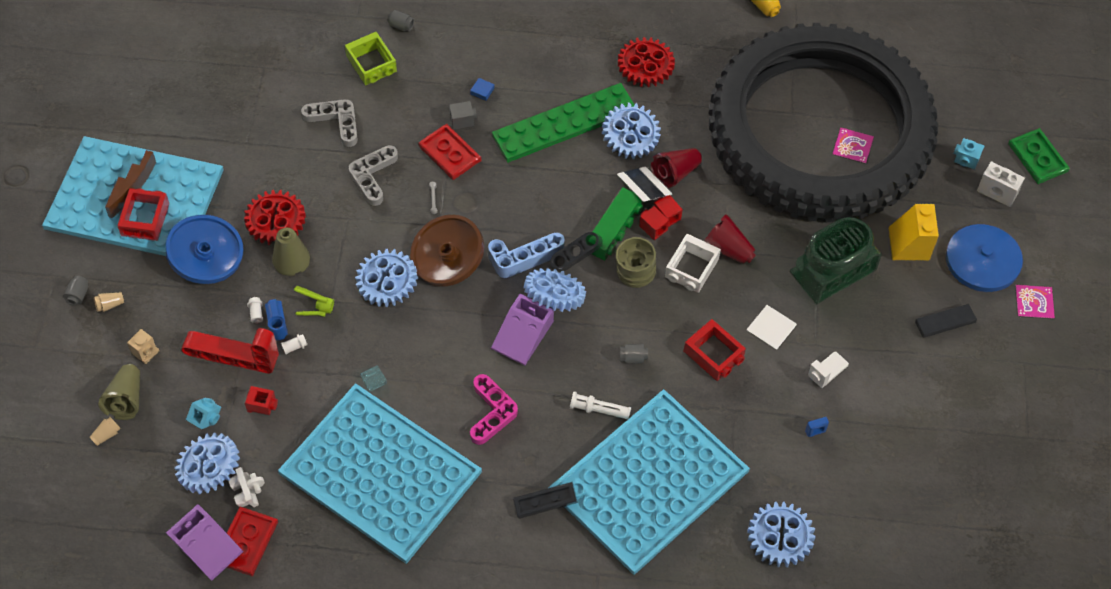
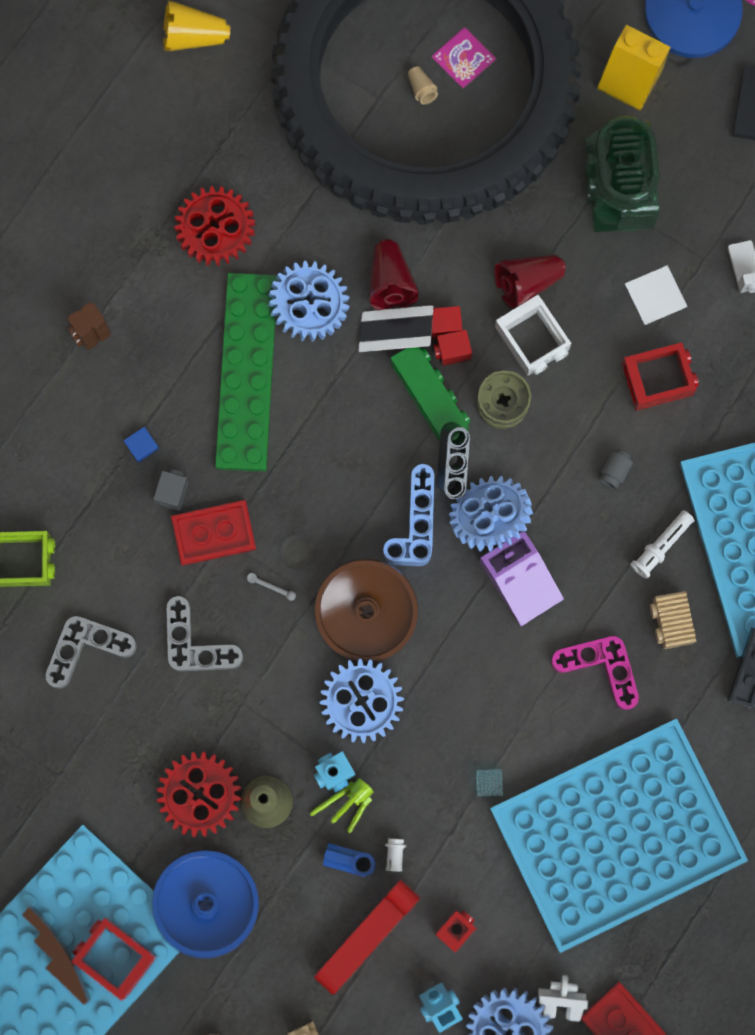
camera: 60 degrees left, 20 degrees up
white pin [247,297,263,323] -> none
none -> reddish brown brick [67,302,111,350]
none -> medium azure brick [314,751,356,793]
none -> tan cone [407,67,438,104]
none -> tan brick [650,591,696,649]

